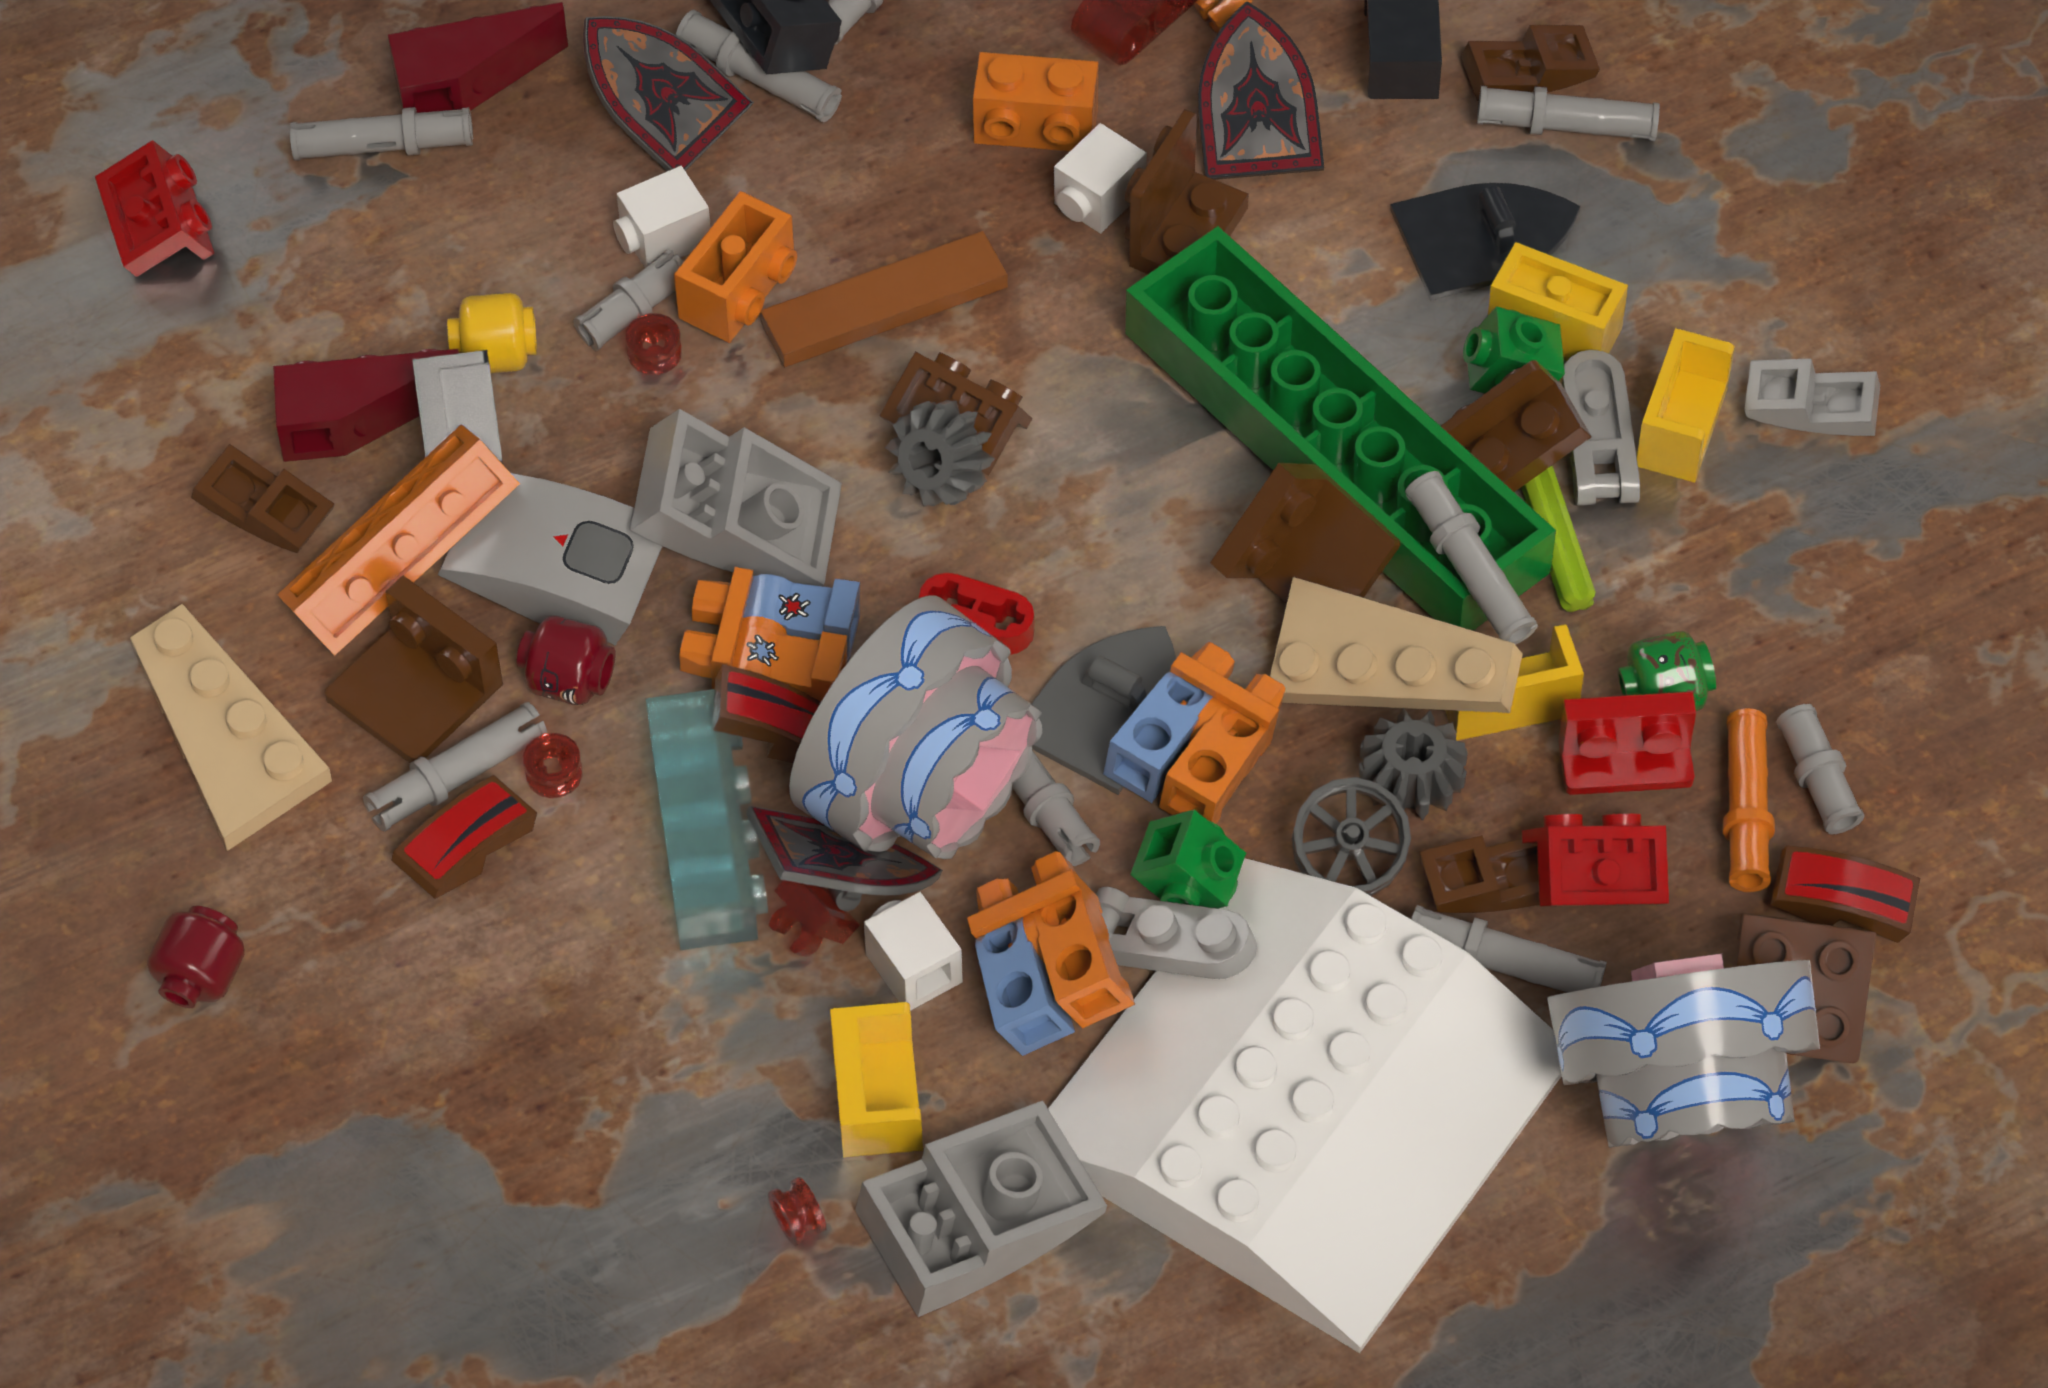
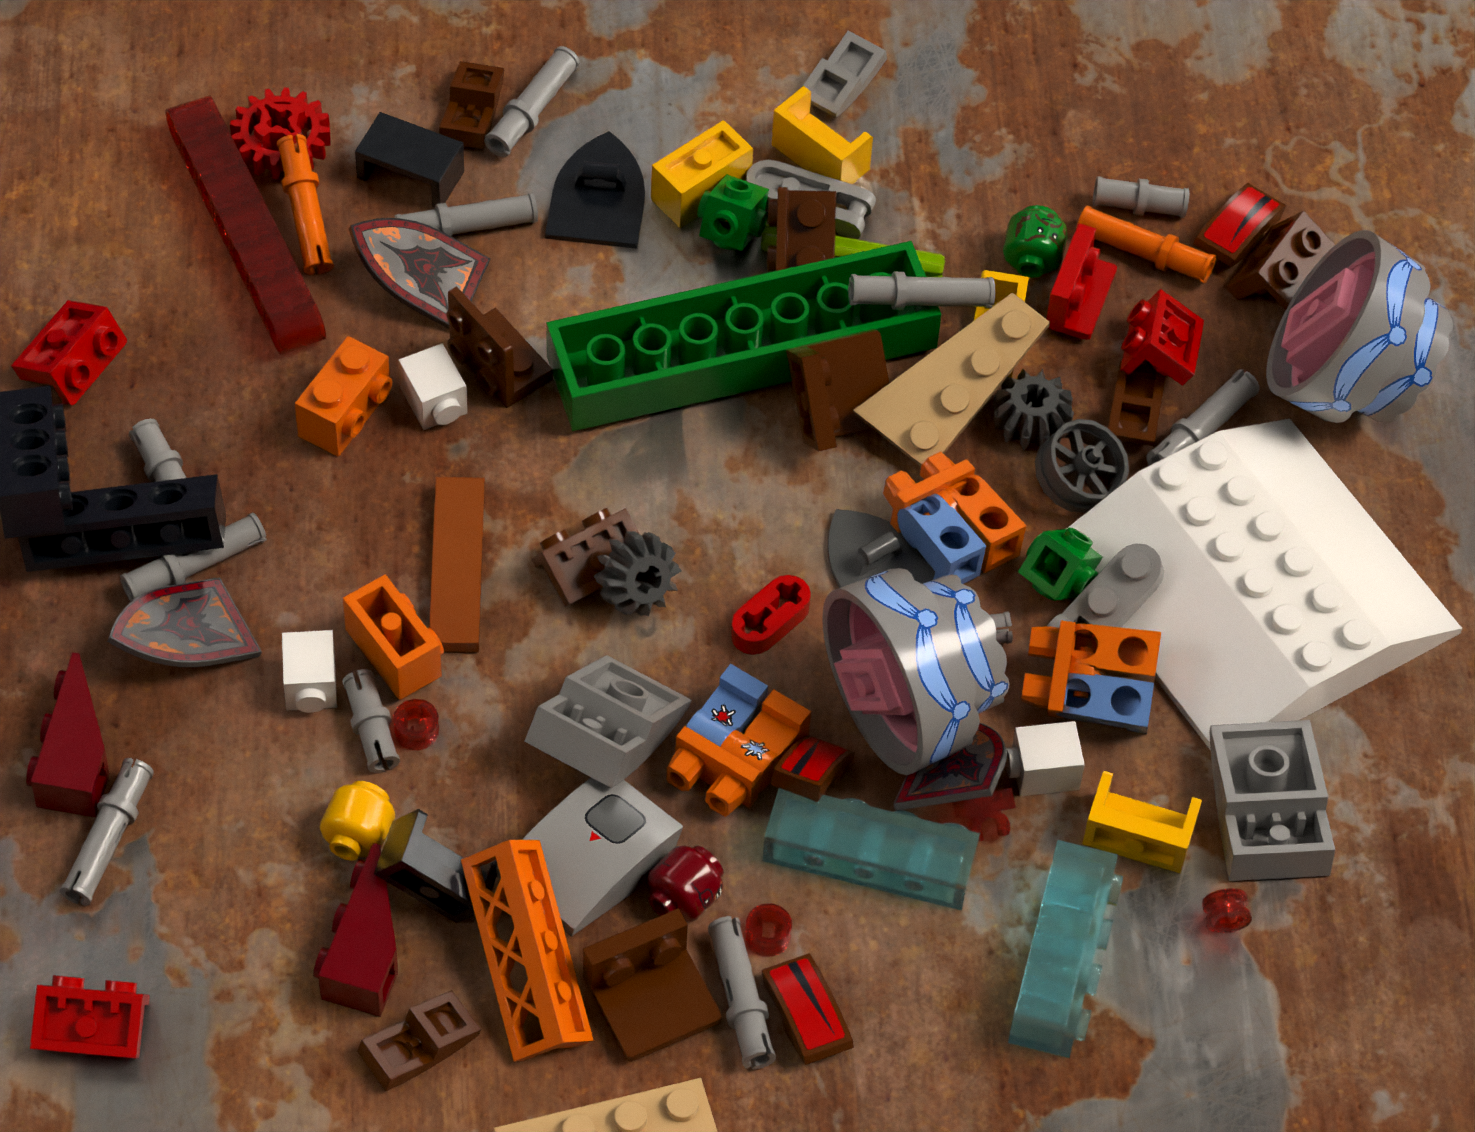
camera: 70 degrees left, 0 degrees up
none -> light grey pin [395,193,538,237]
none -> clear light blue brick [1008,840,1124,1058]

